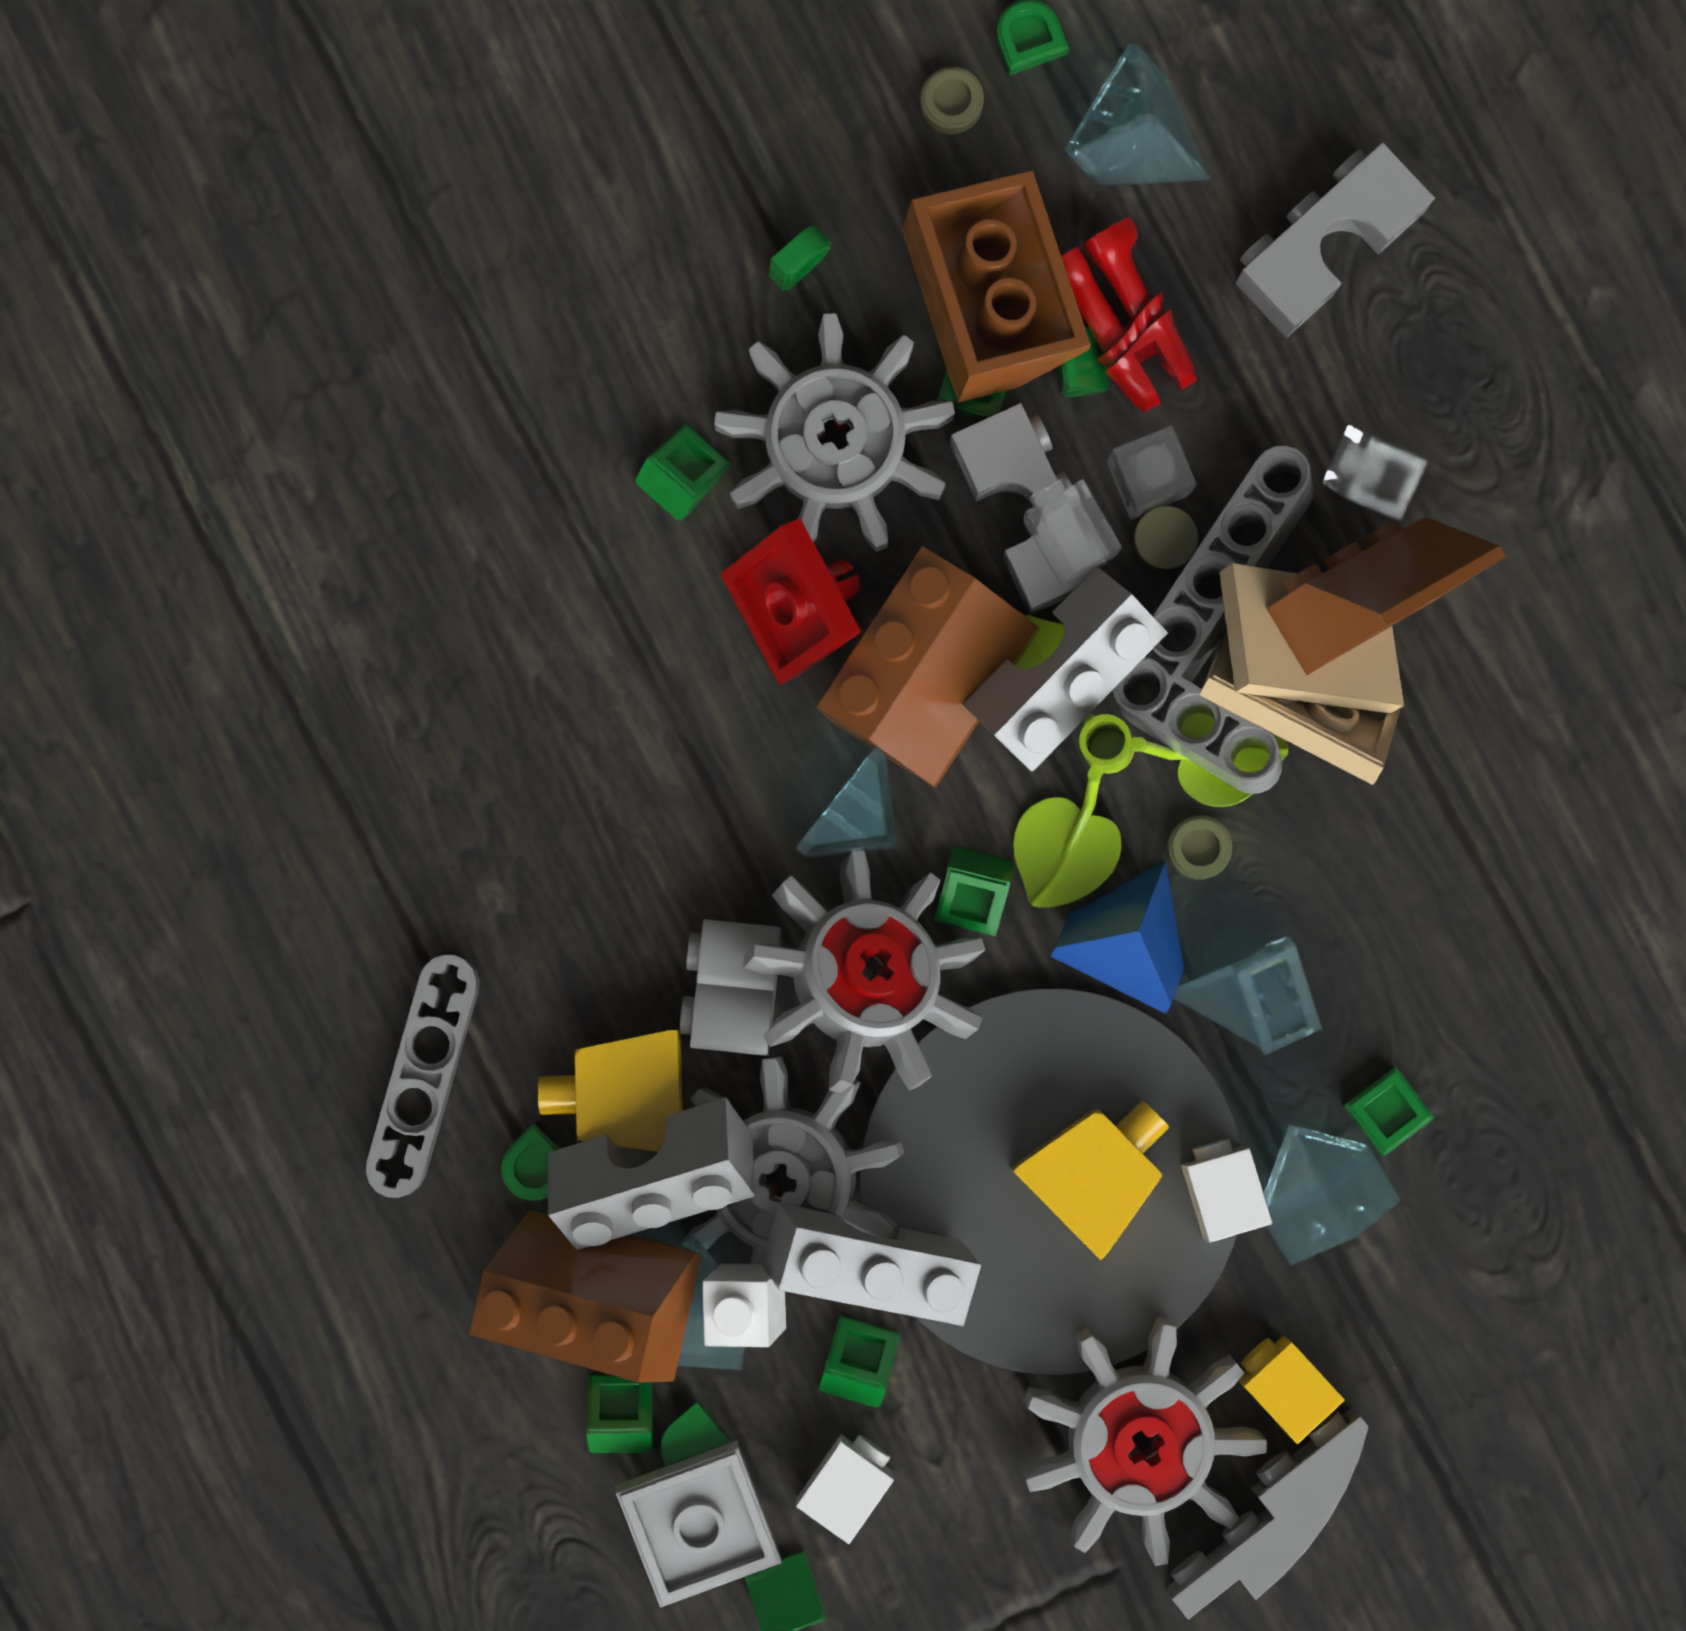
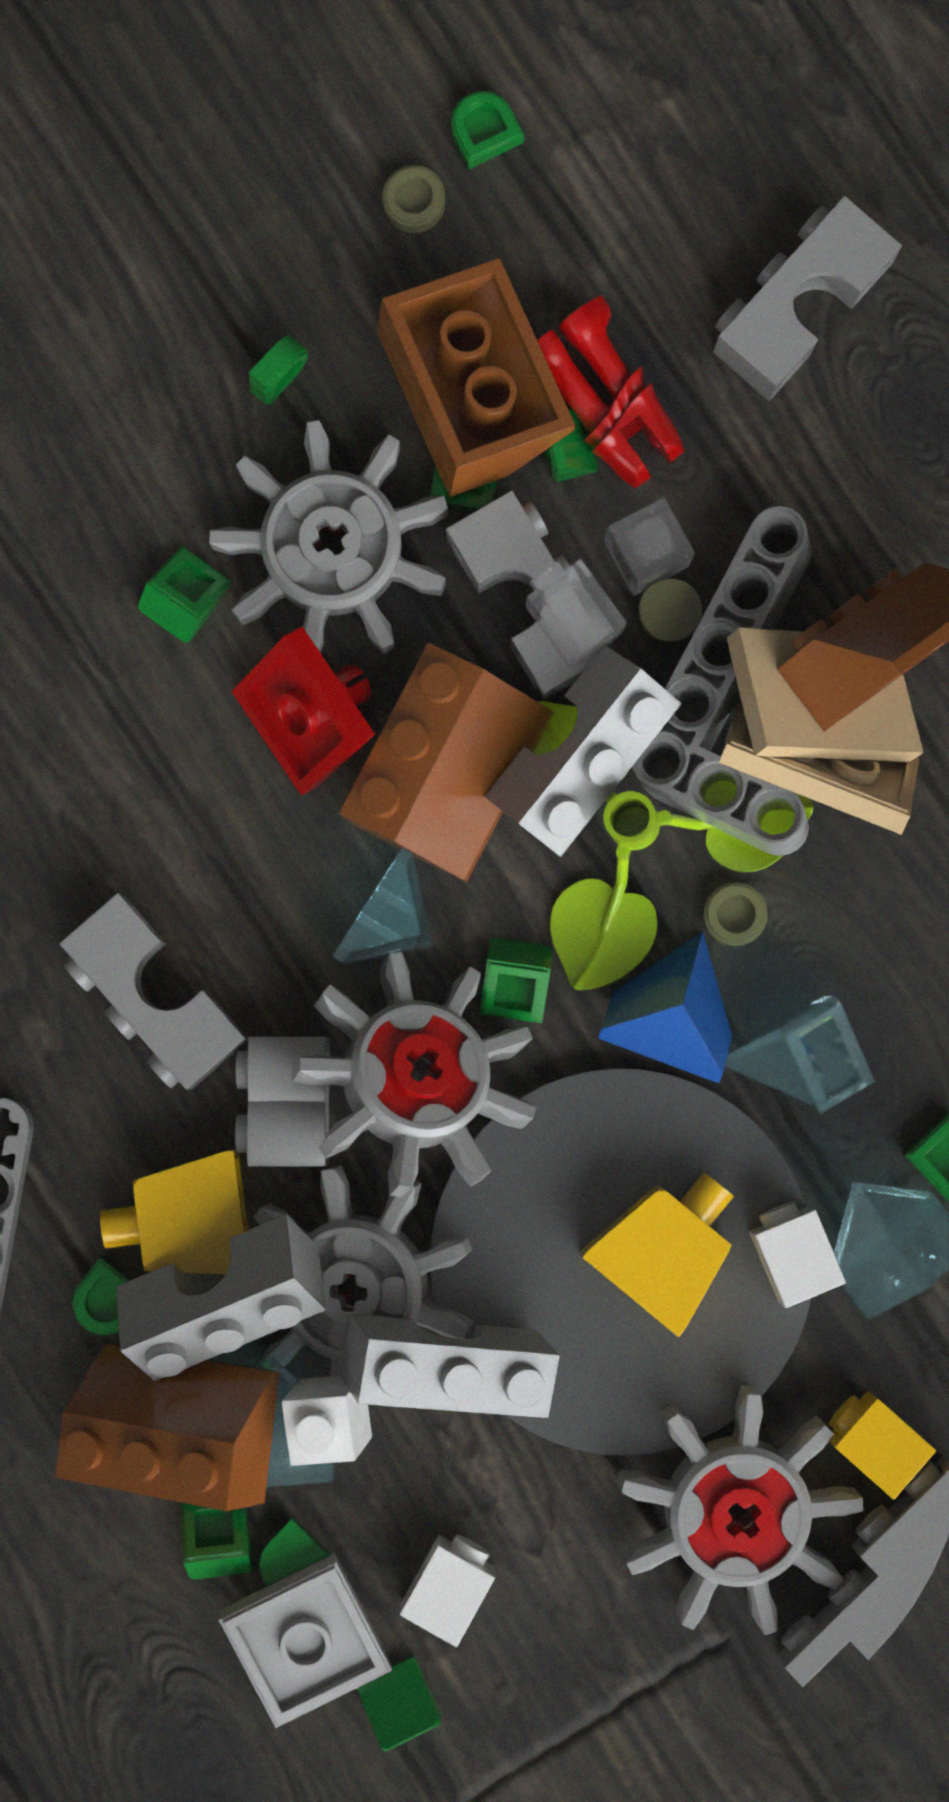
camera: 10 degrees left, 0 degrees up
green slope [819,1316,901,1408] -> none
clear light blue slope [1065,43,1211,186] -> none
clear brick [1322,425,1428,520] -> none
none -> light grey arch [59,893,249,1090]

